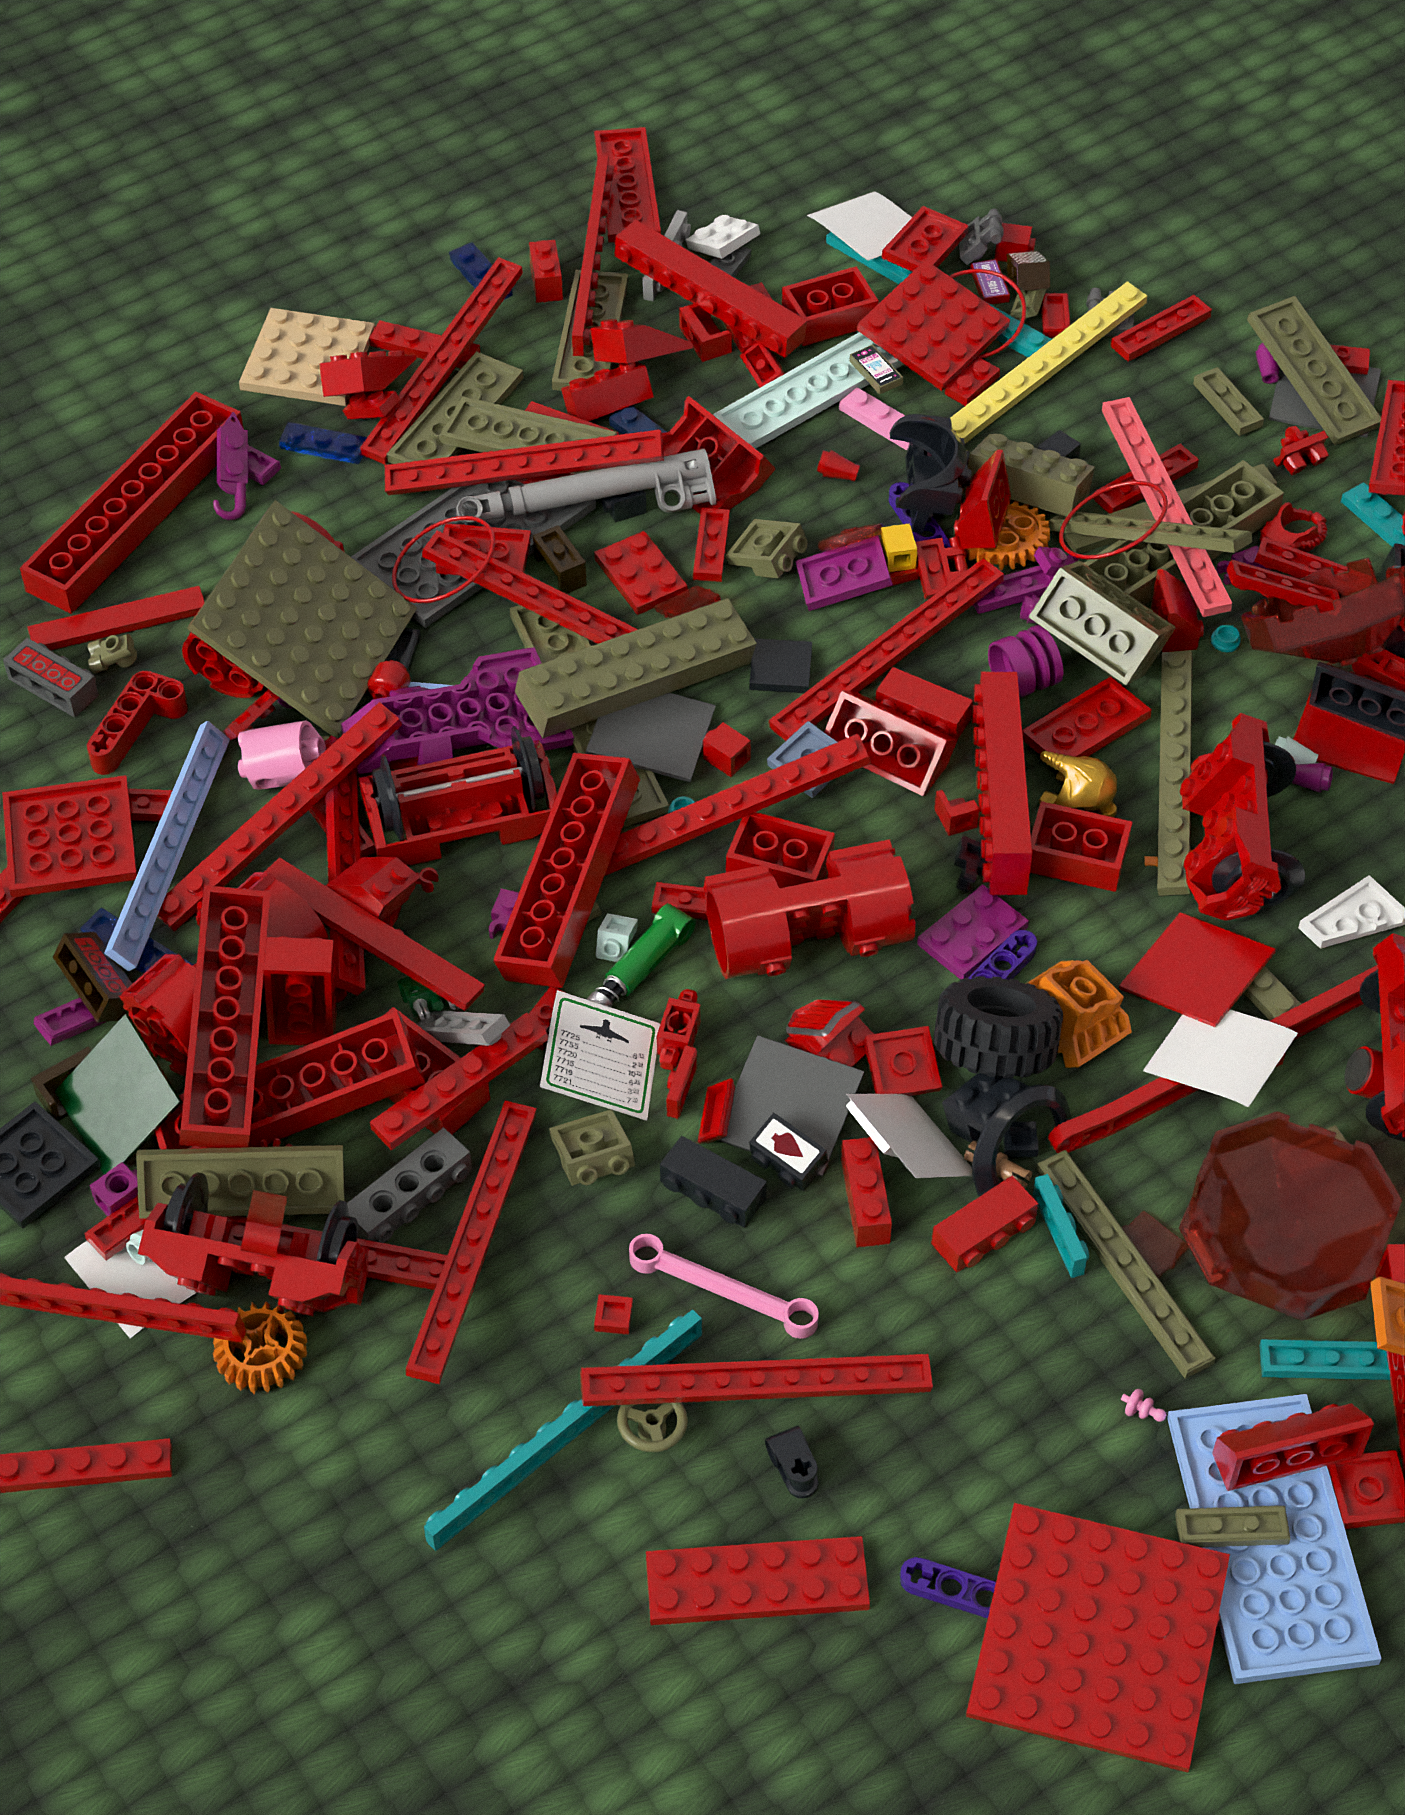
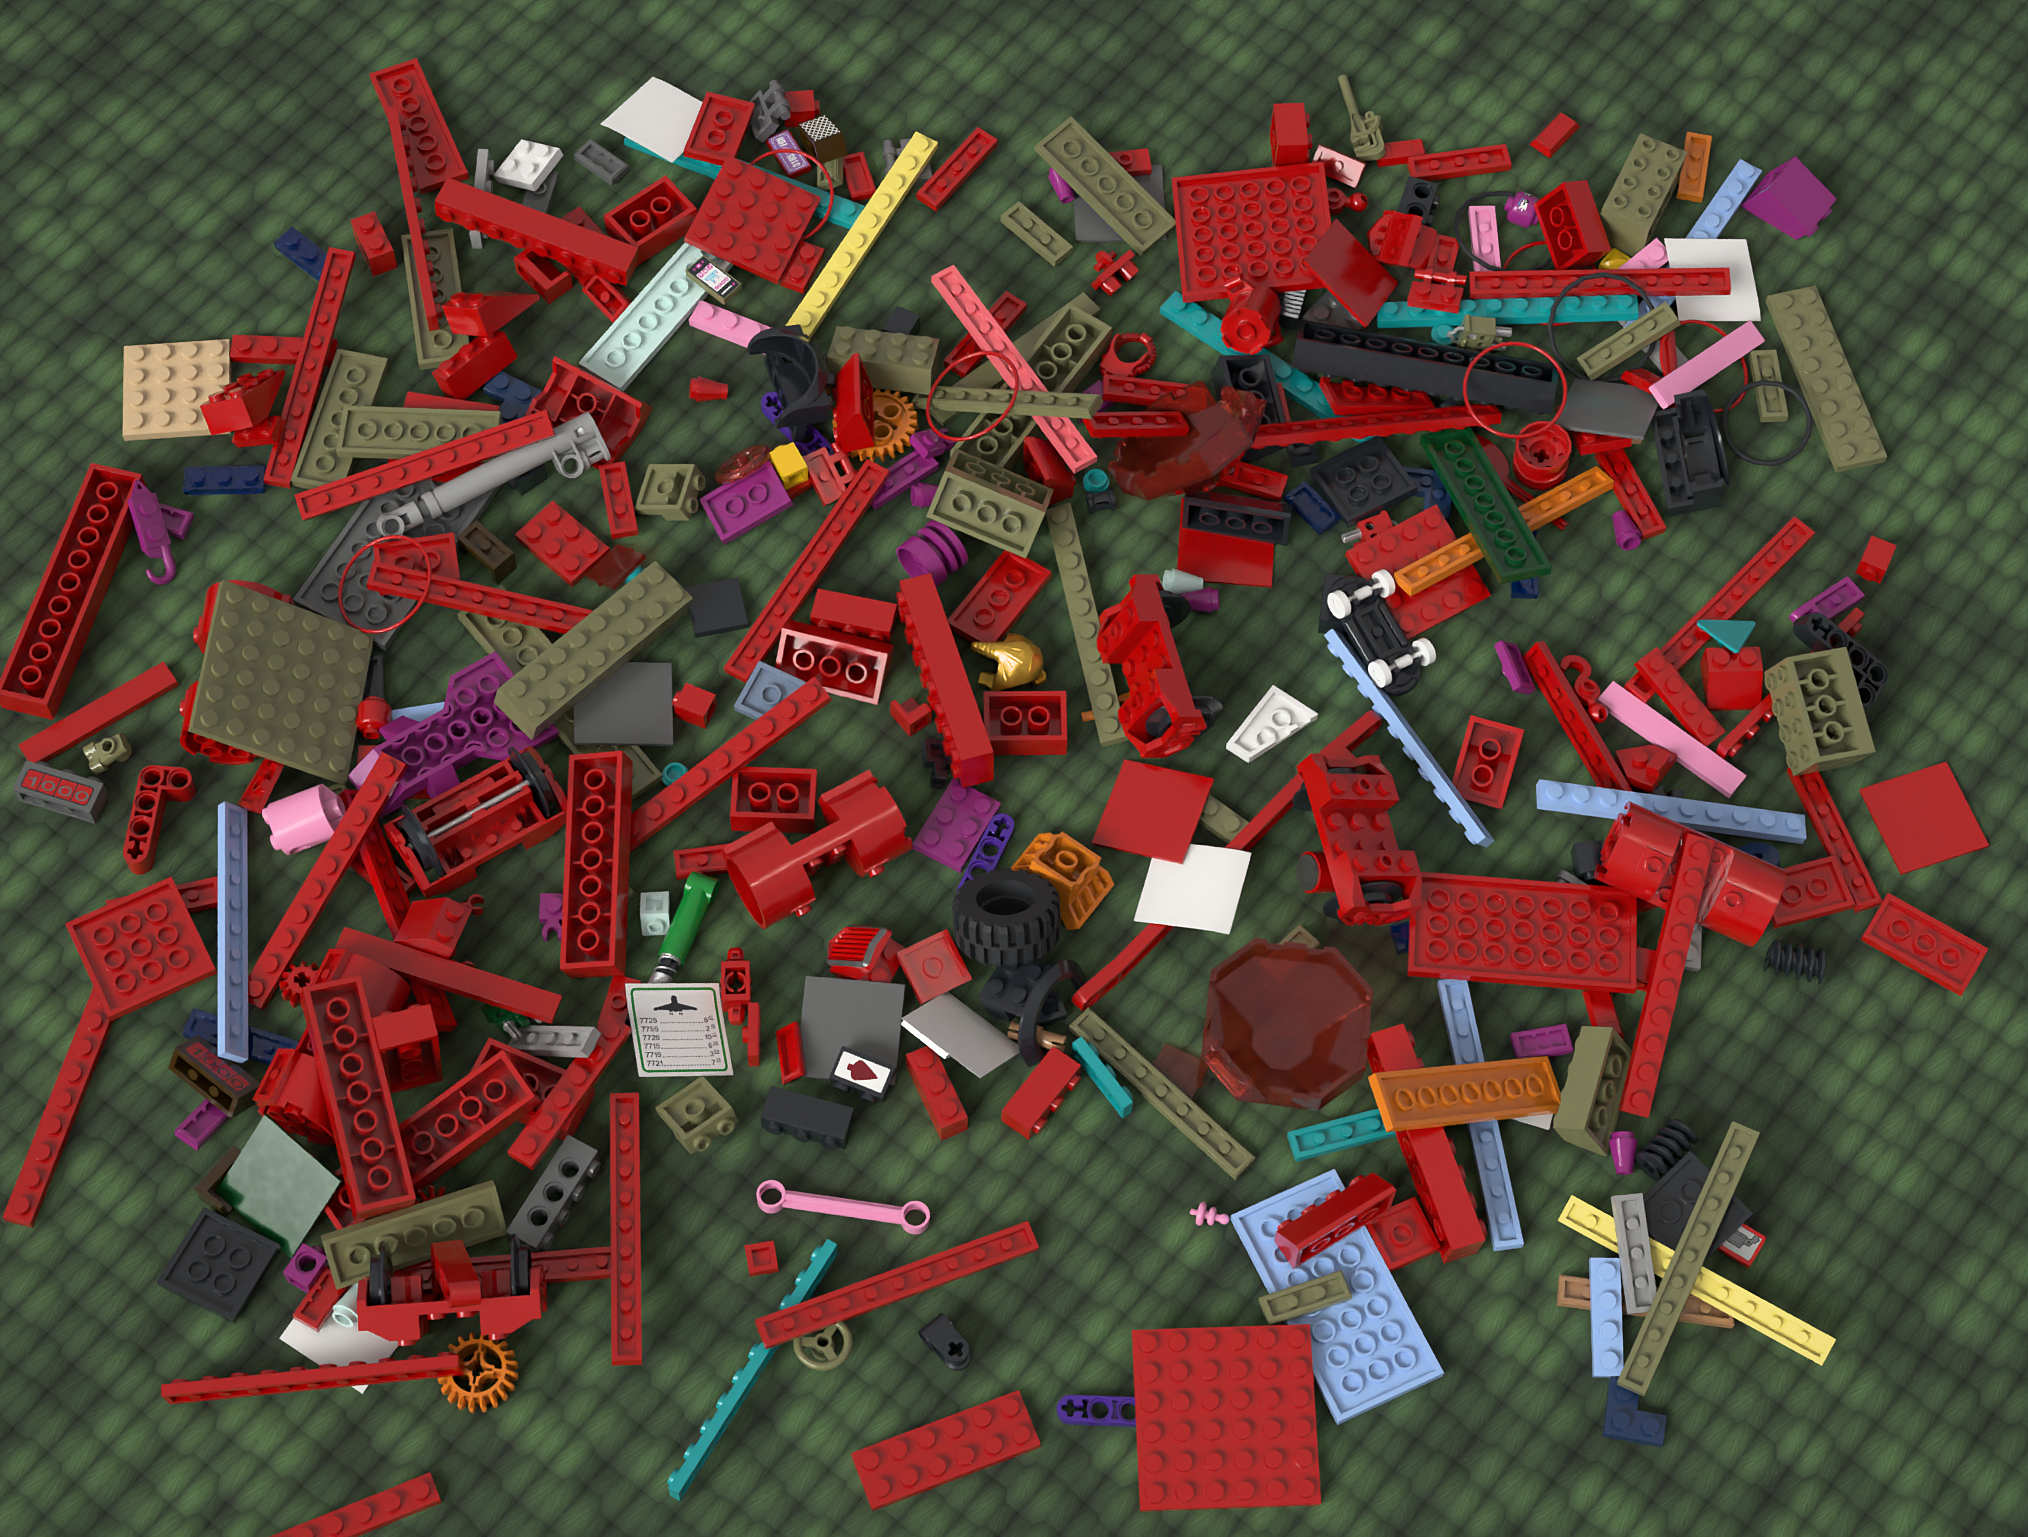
camera: 20 degrees left, 10 degrees up
none -> dark grey plate [574,139,629,186]
none -> black bush [1085,487,1116,515]

